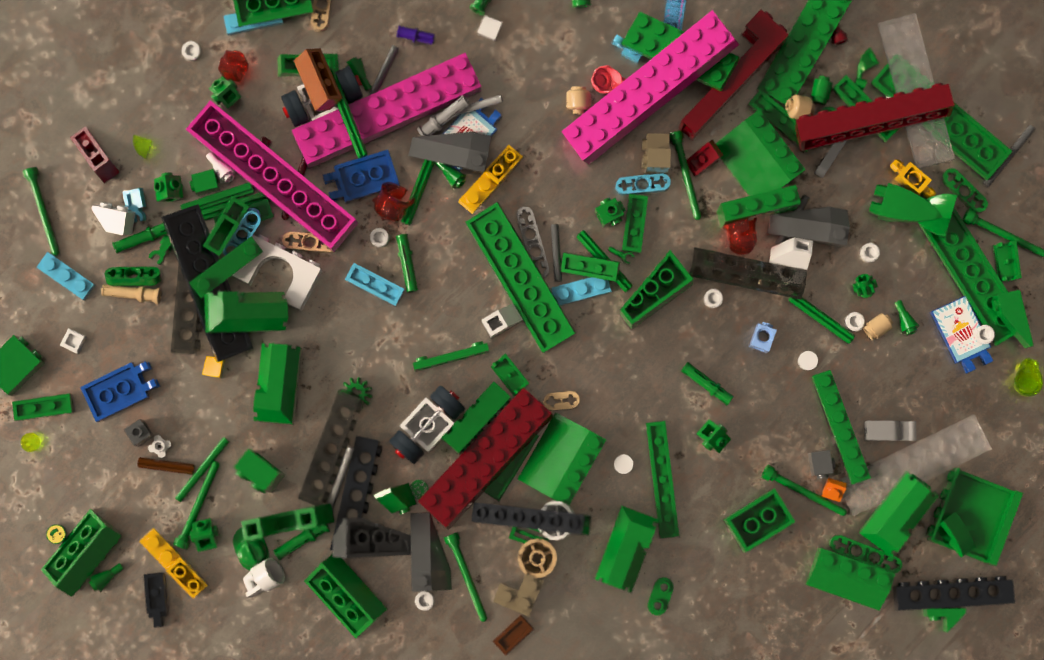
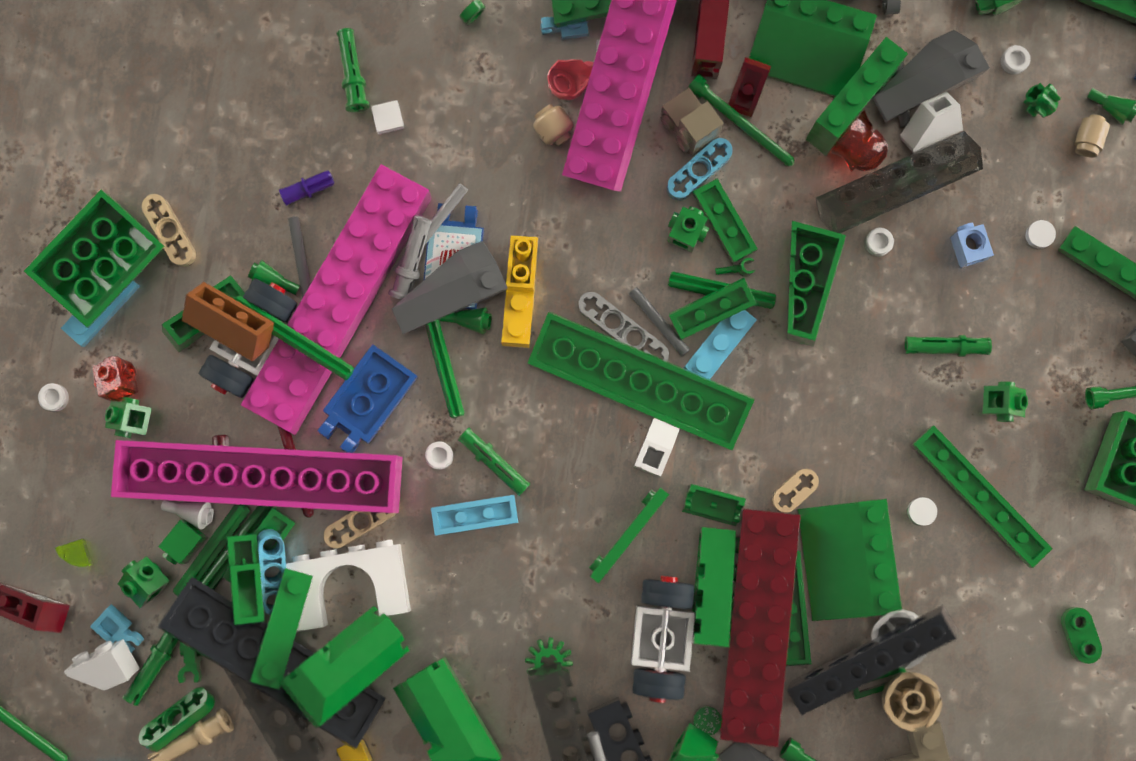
camera: 30 degrees left, 0 degrees up
clear red helmet [371,182,415,222] -> none
green brick [595,506,659,593] -> none
green axle [789,292,855,344] -> none
white tile [845,312,865,332] -> none

